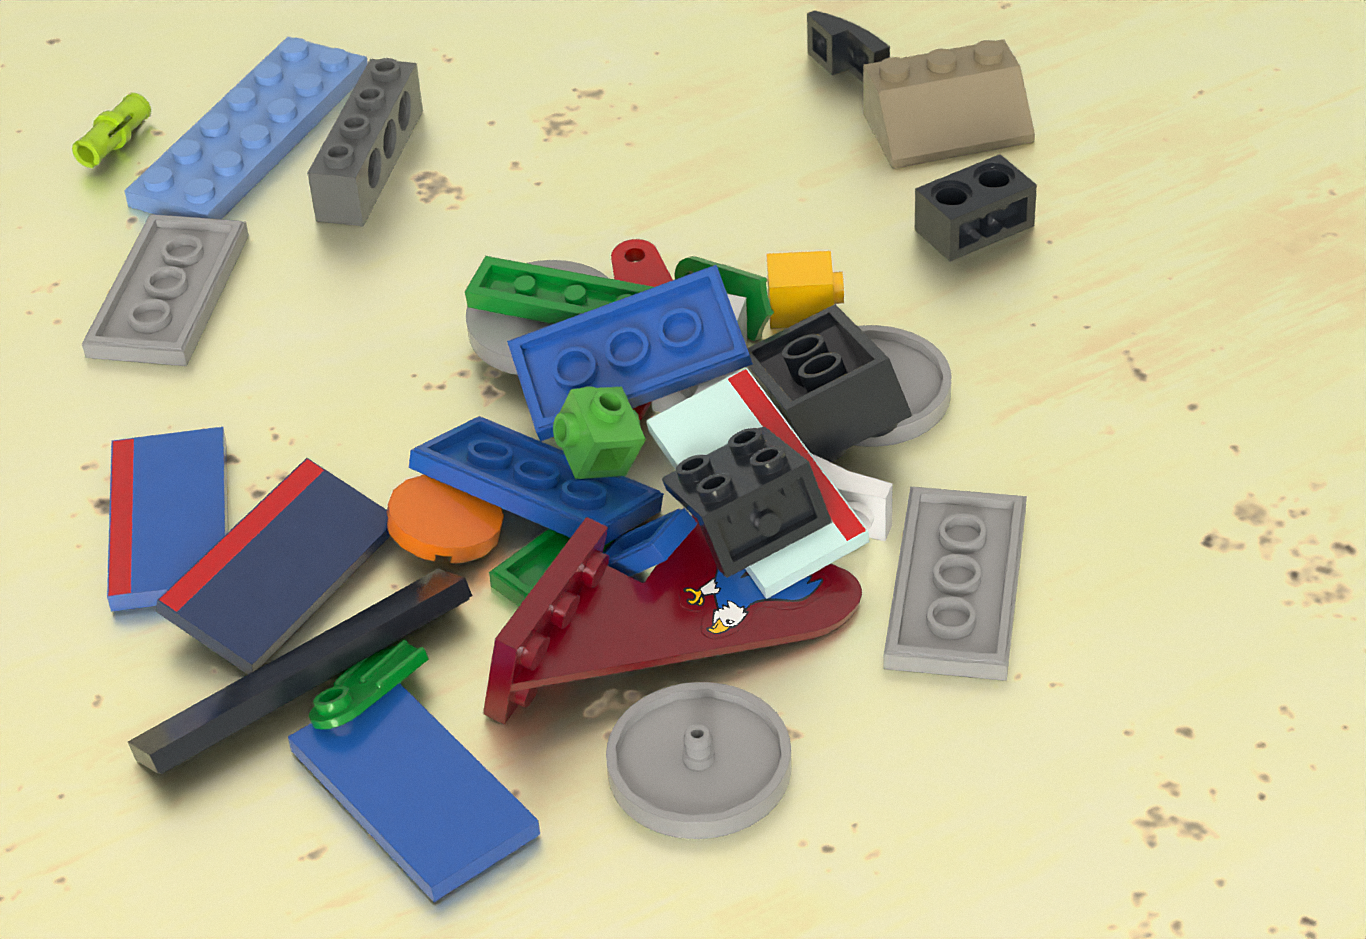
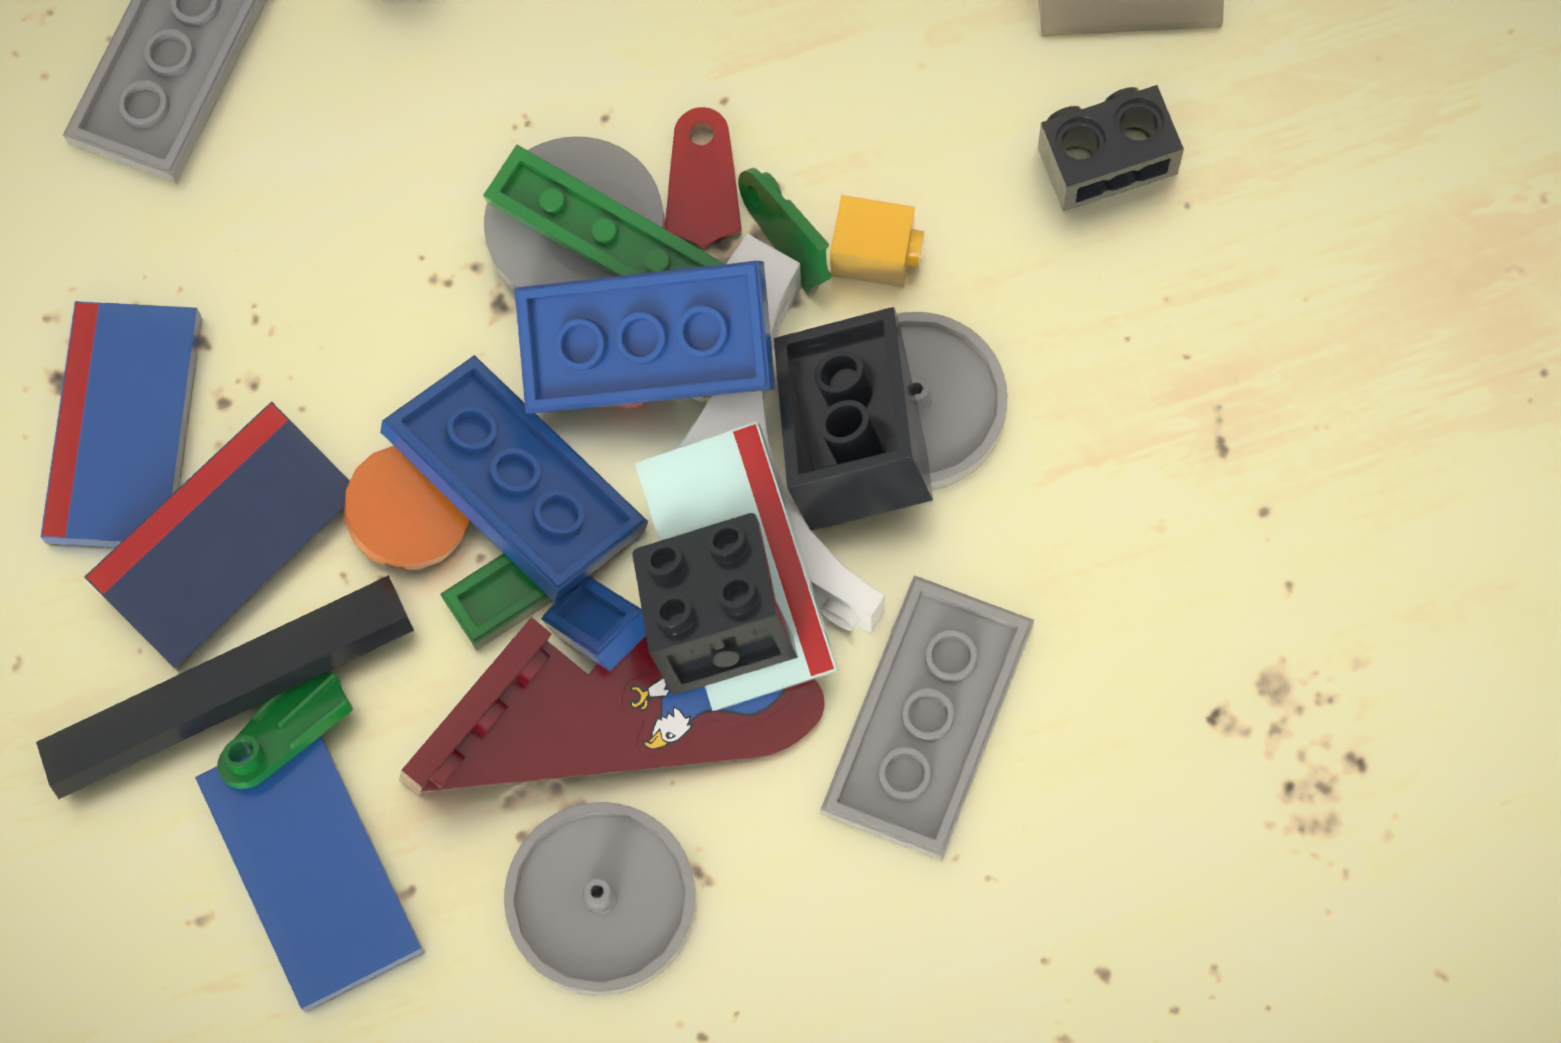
camera: 15 degrees right, 30 degrees up
bright green brick [553,386,646,479] -> none

